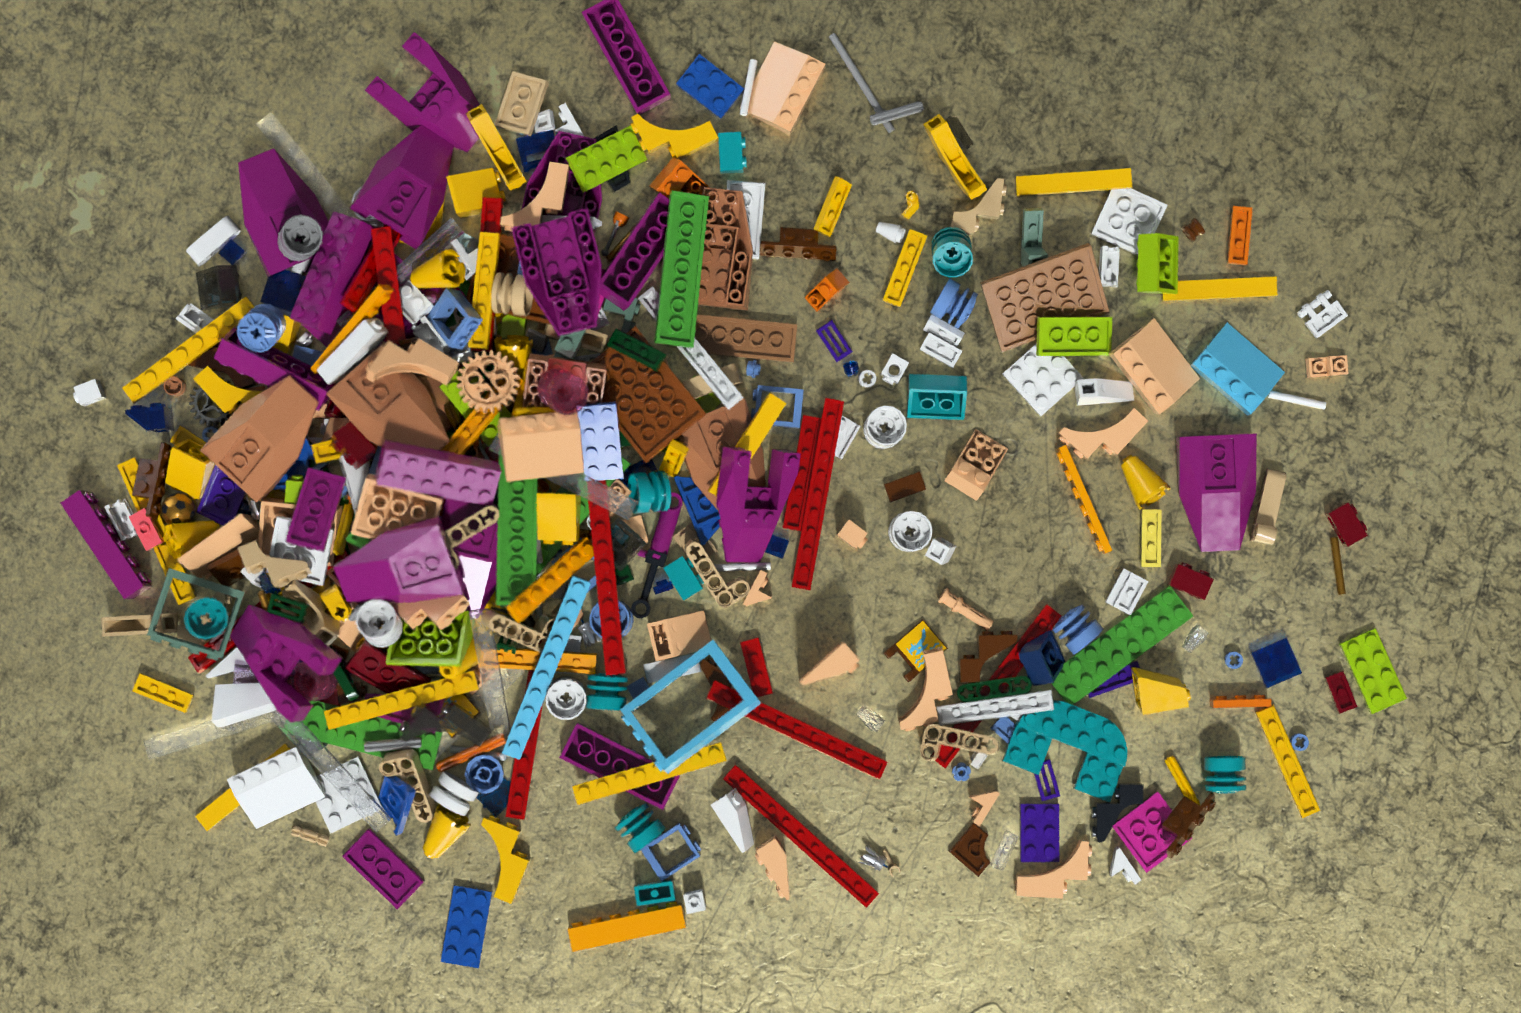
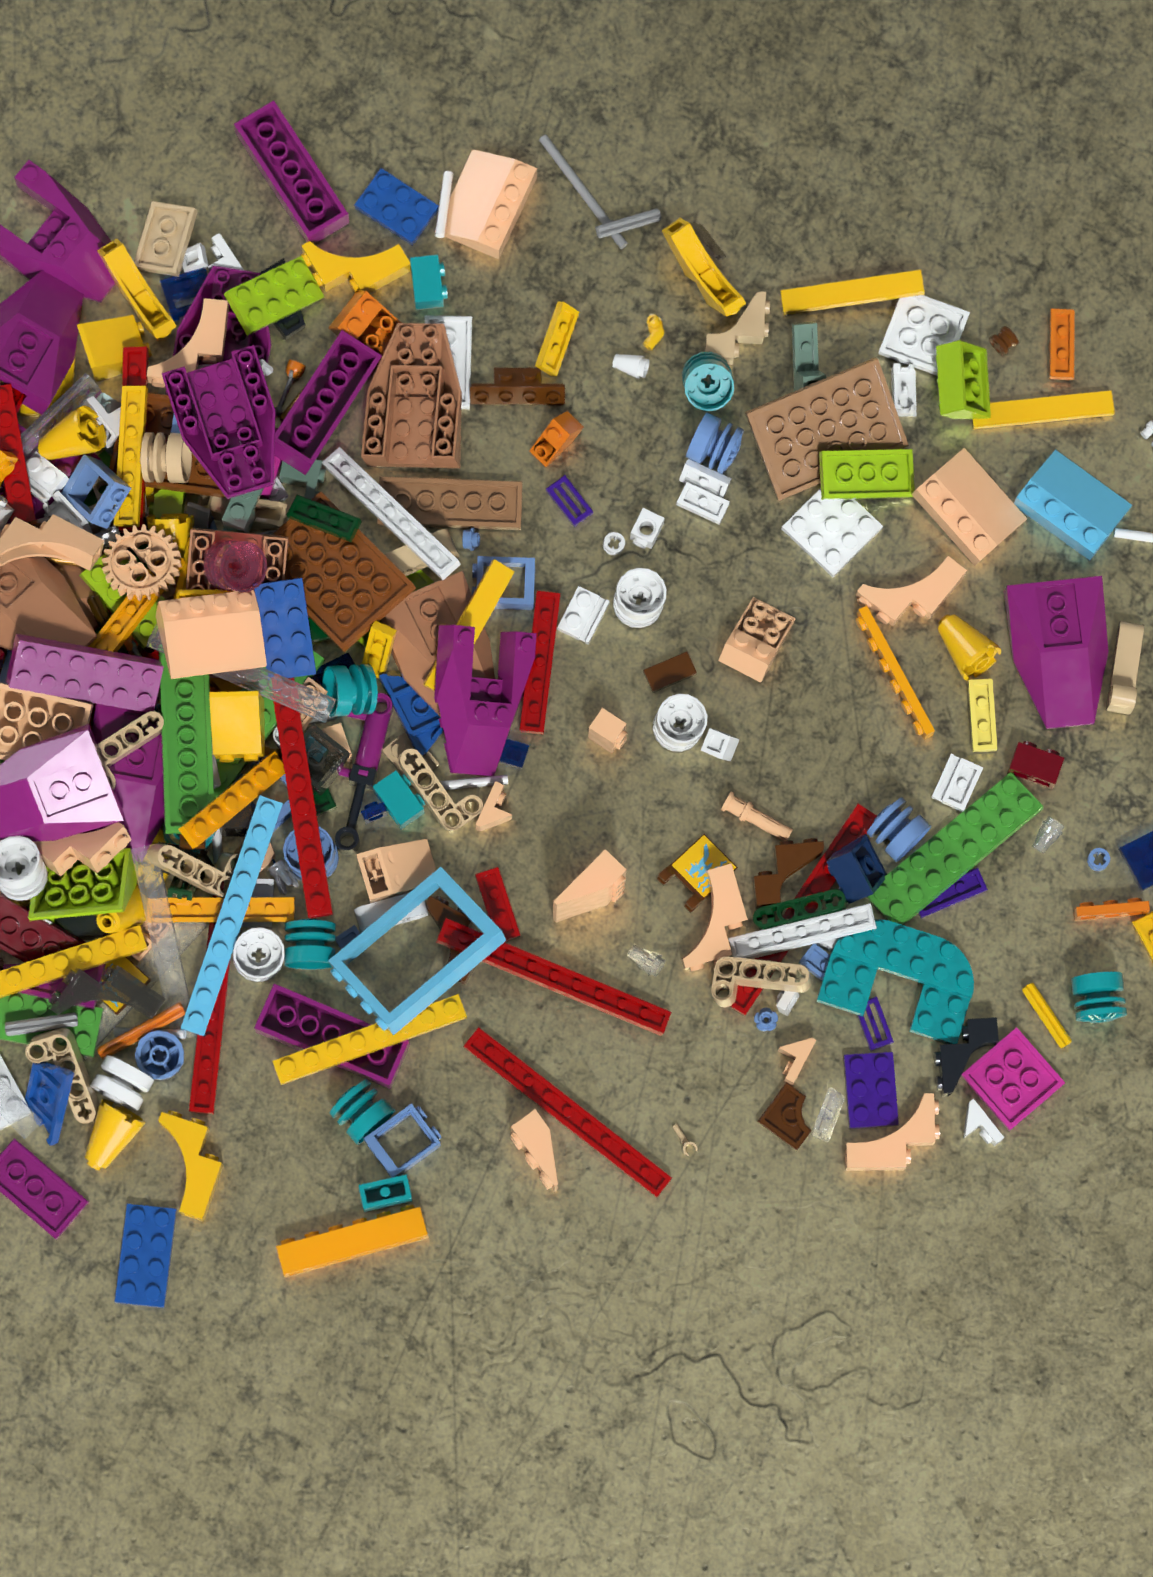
camera: 10 degrees left, 10 degrees down
clear blue piece [476,777,511,817] -> none
bright green plate [654,190,709,348] -> none
white brick [683,889,706,914] -> none
white slope [711,788,754,853] -> none
red plate [792,398,845,590] -> none
clear blue hinge [843,361,859,377] -> none
flat silver piece [859,845,888,871] -> none
yellow plate [882,229,927,307] -> none
teal slope [907,374,967,420] -> none
white slope [1075,378,1134,406] -> none
yellow slope [1131,667,1191,715] -> none
reddish brown bracket [1162,792,1216,859] -> none

